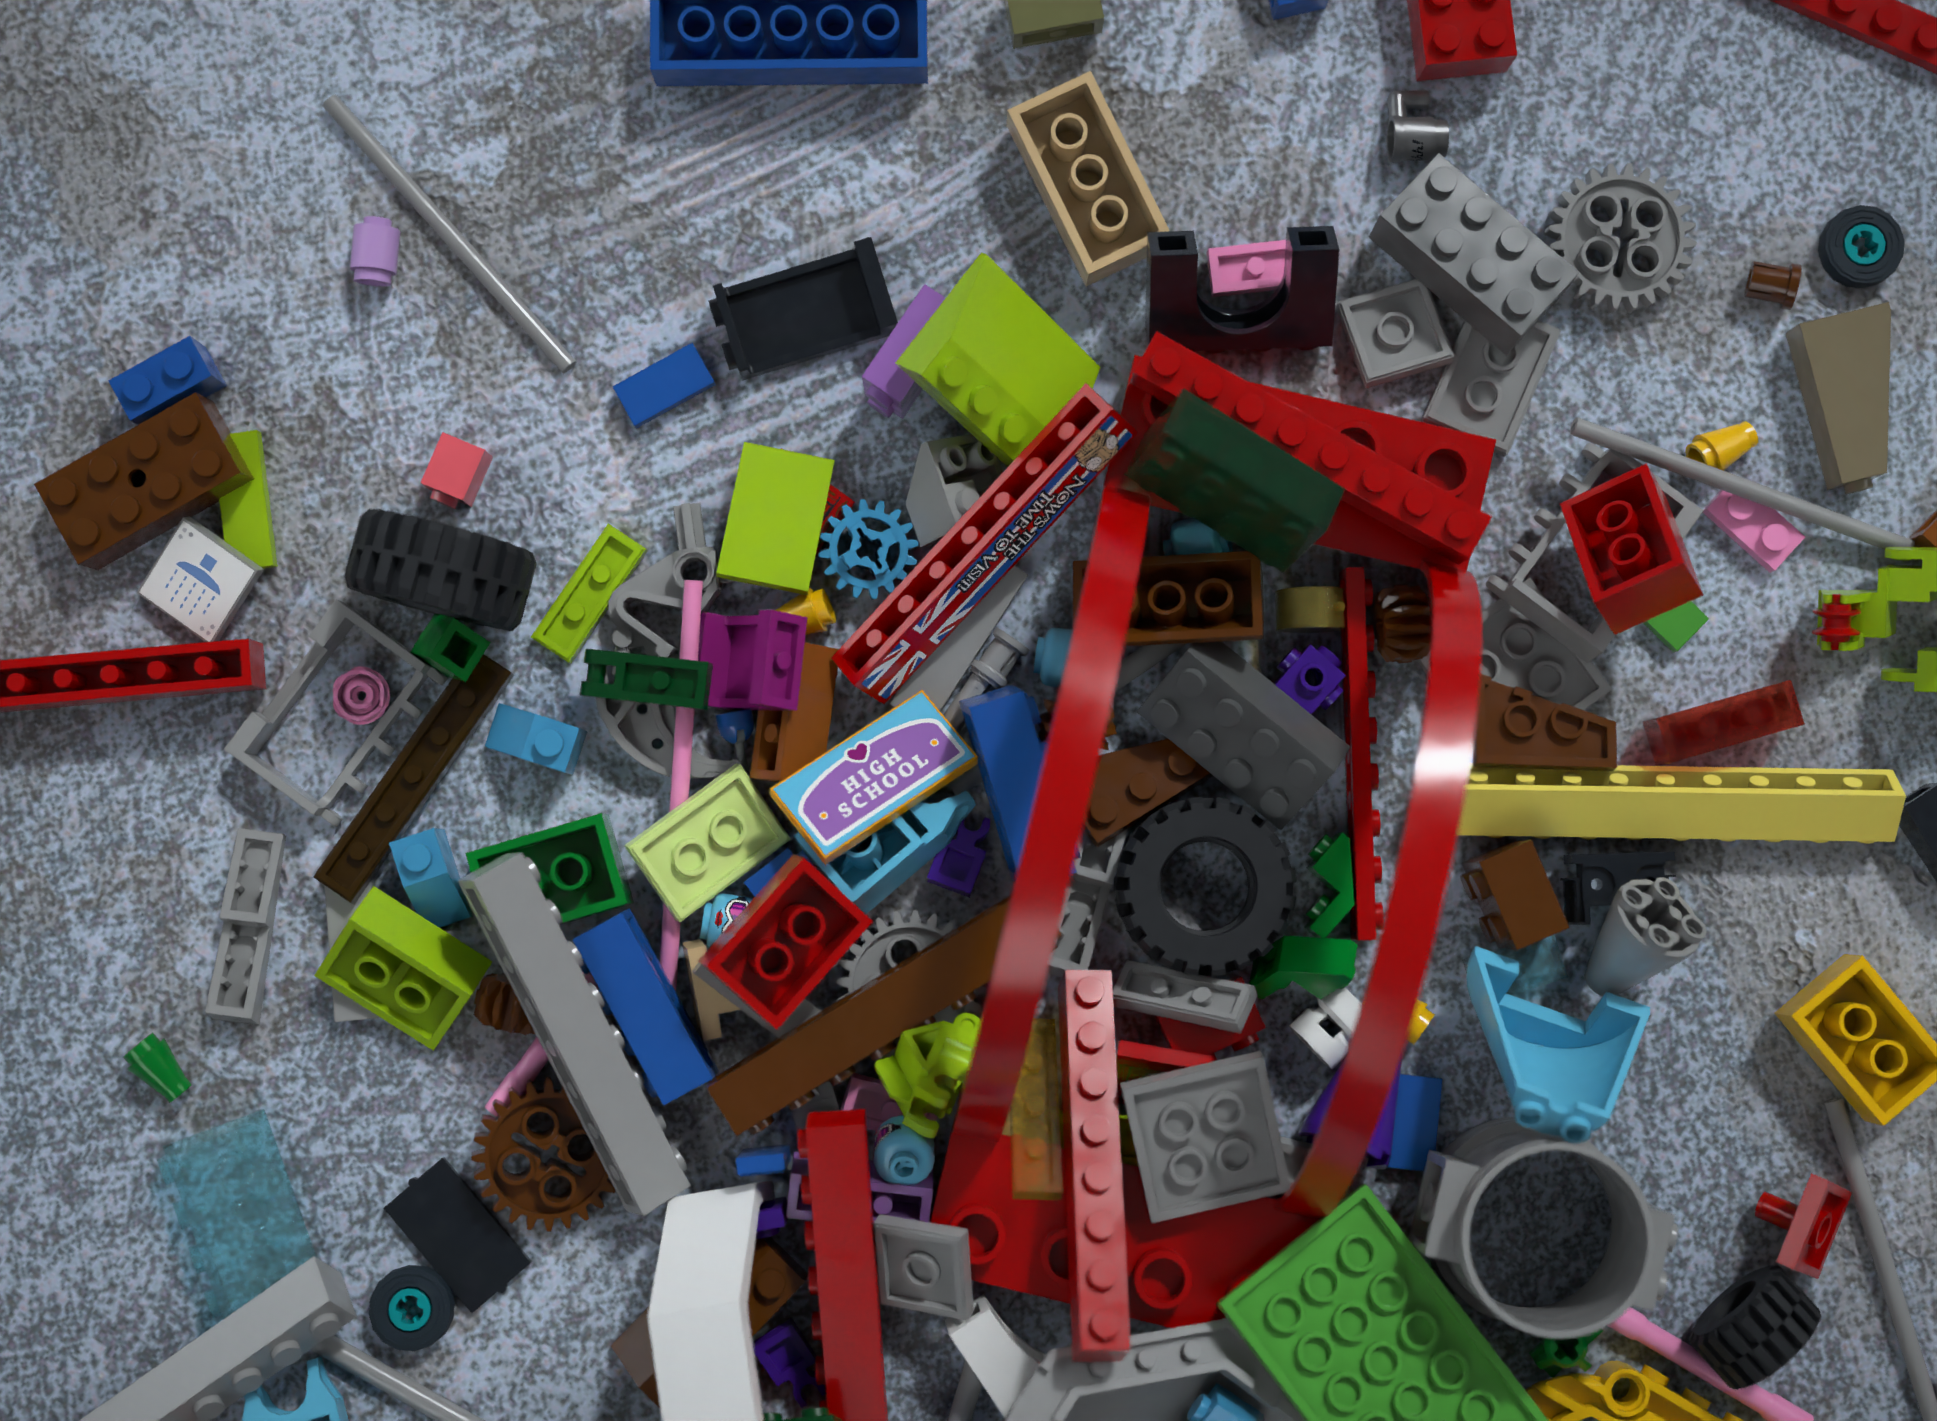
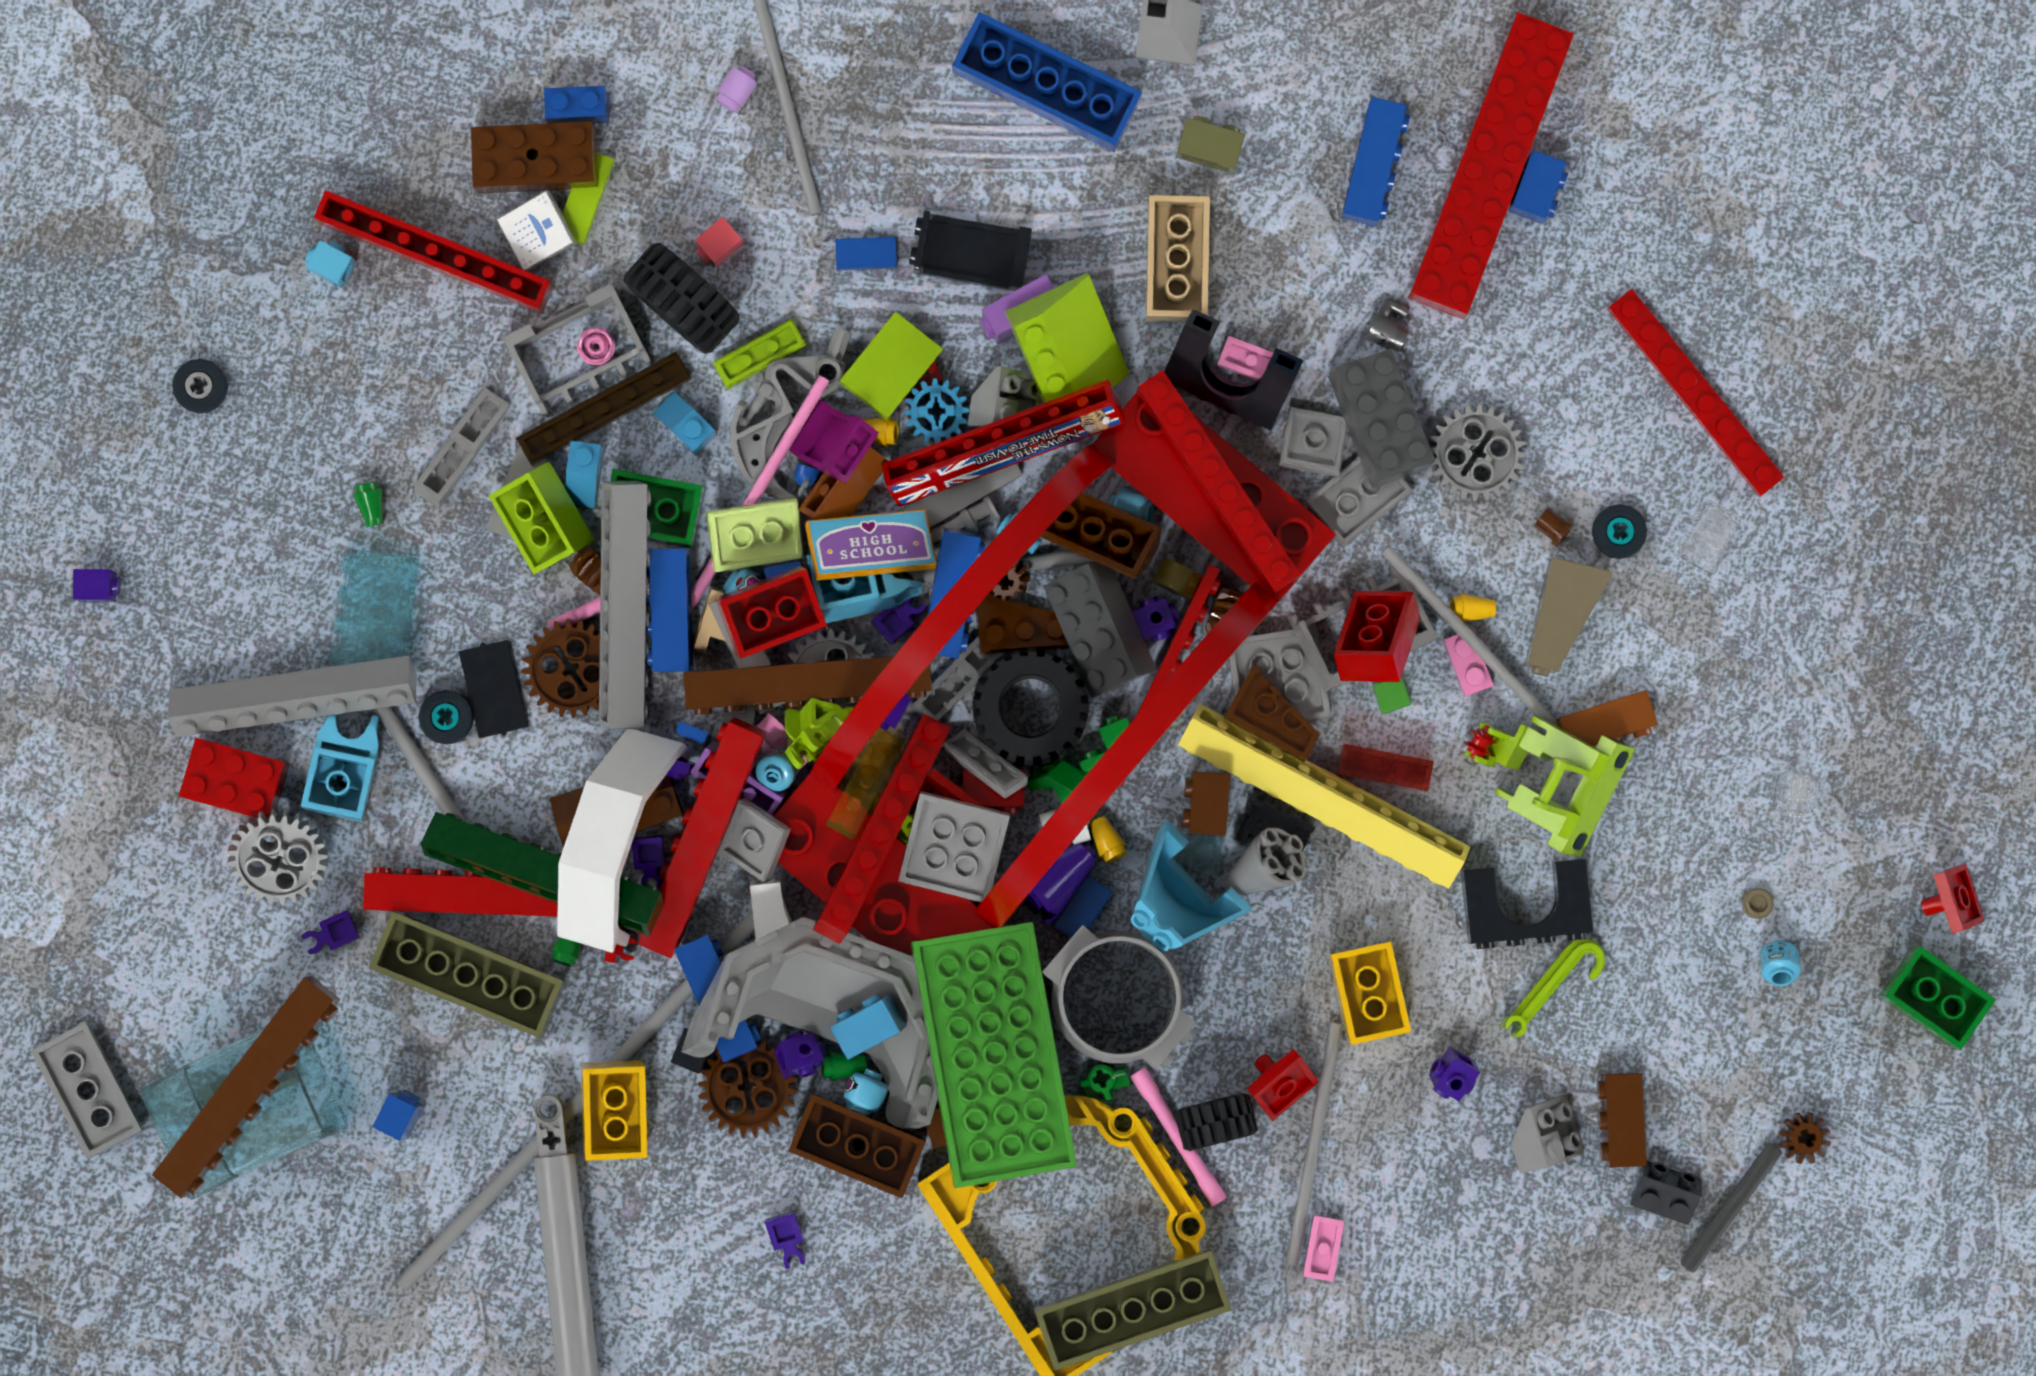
camera: 30 degrees right, 0 degrees up
green brick [410,613,491,682] -> none
dark green plate [580,649,713,710] -> none
clear green brick [1124,388,1345,573] -> none

